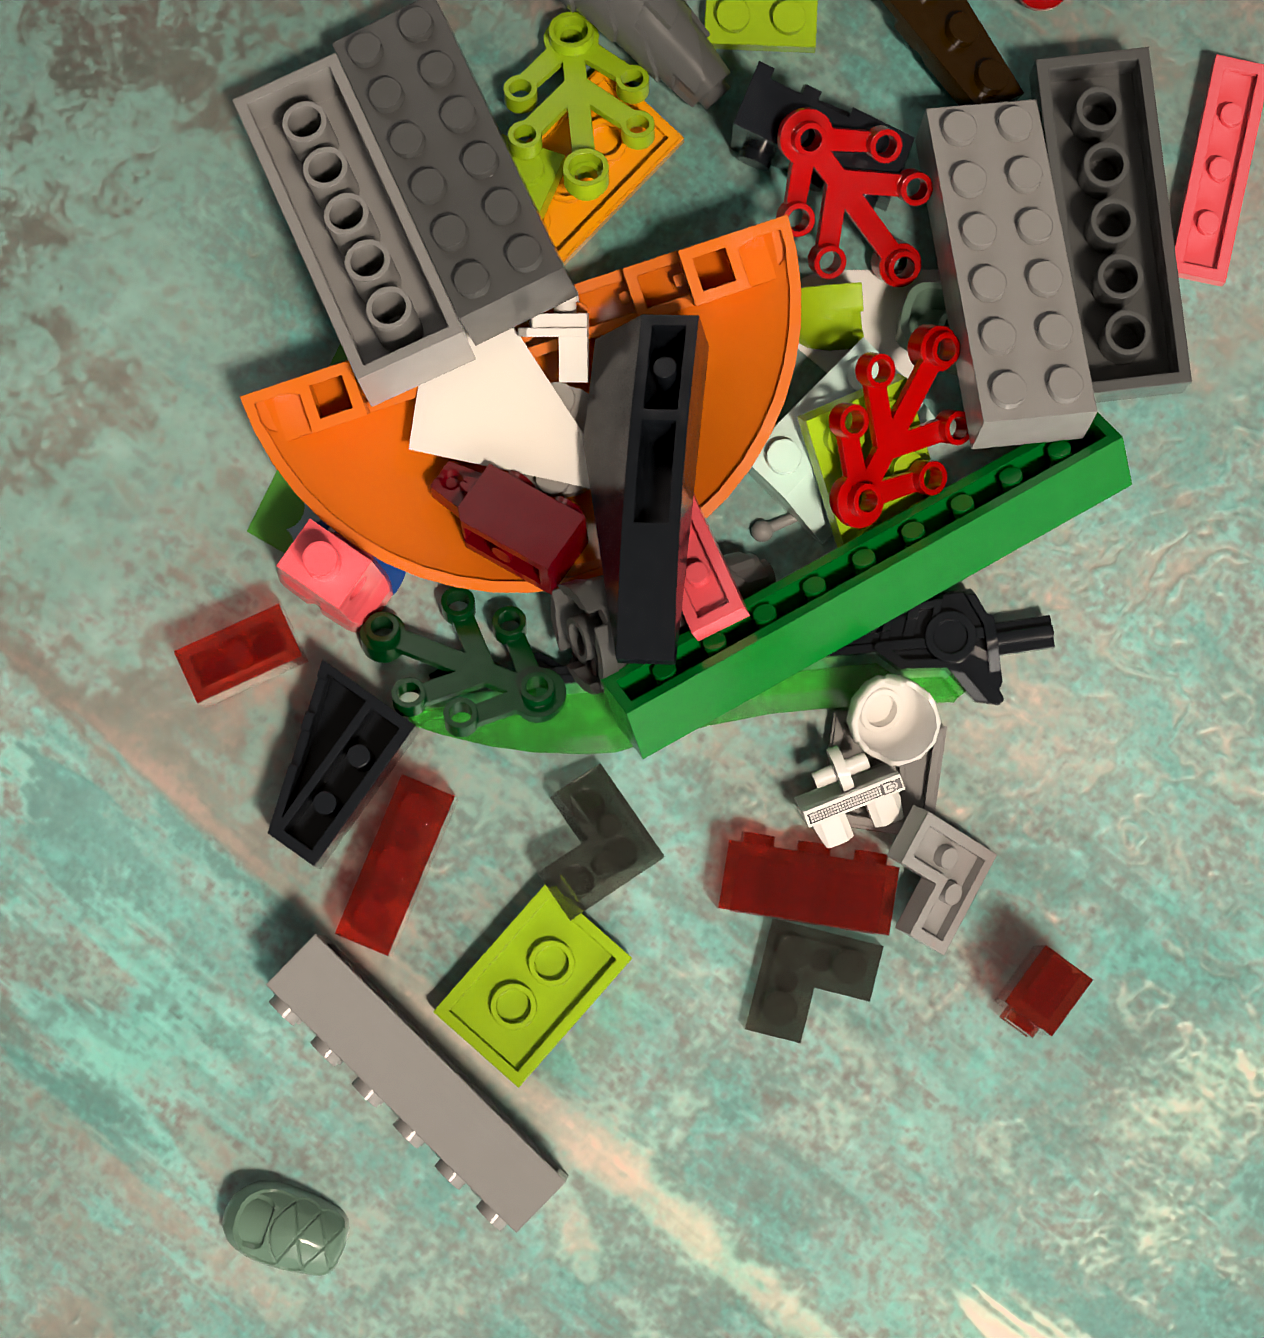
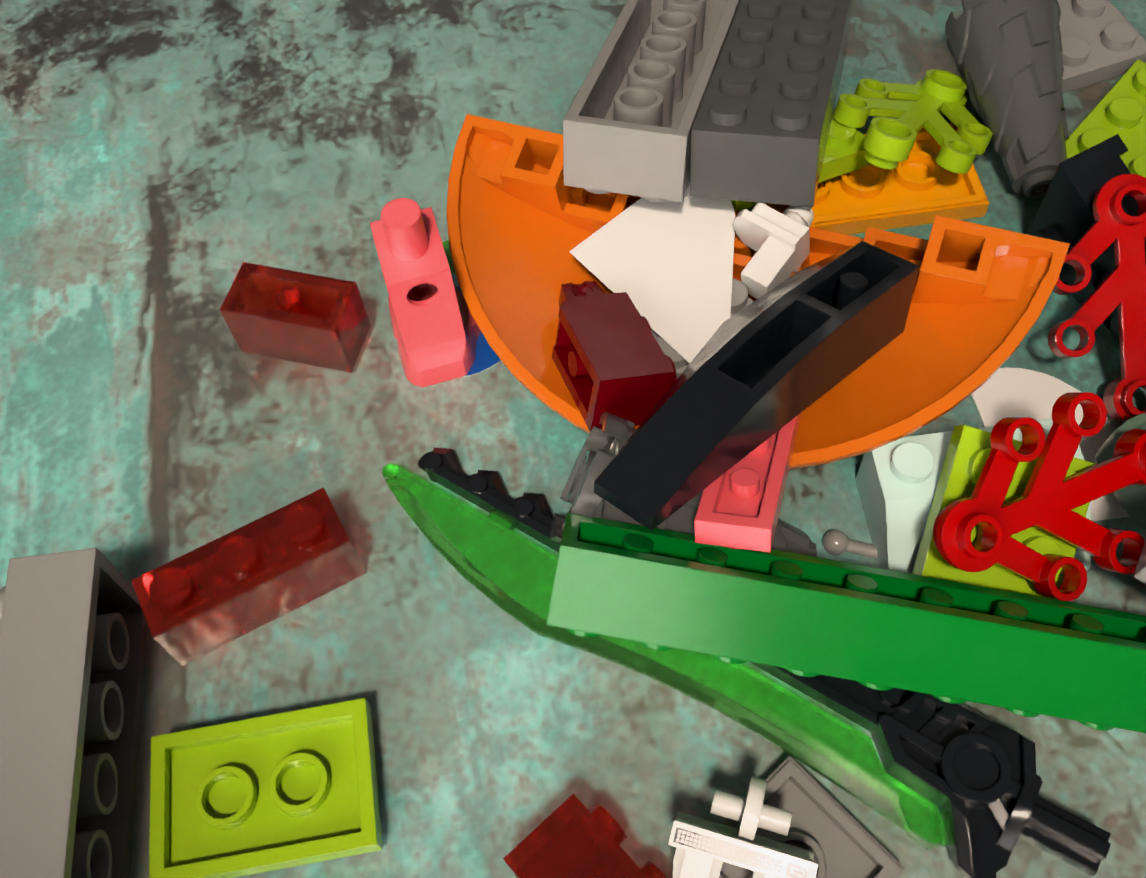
camera: 40 degrees right, 25 degrees down
black wedge [268,659,420,869] -> none
dark green plant [360,587,566,737] -> none
clear smoke plate [538,763,665,921] -> none
lime brick [799,282,864,351] -> none
white hair [846,673,941,766] -> none

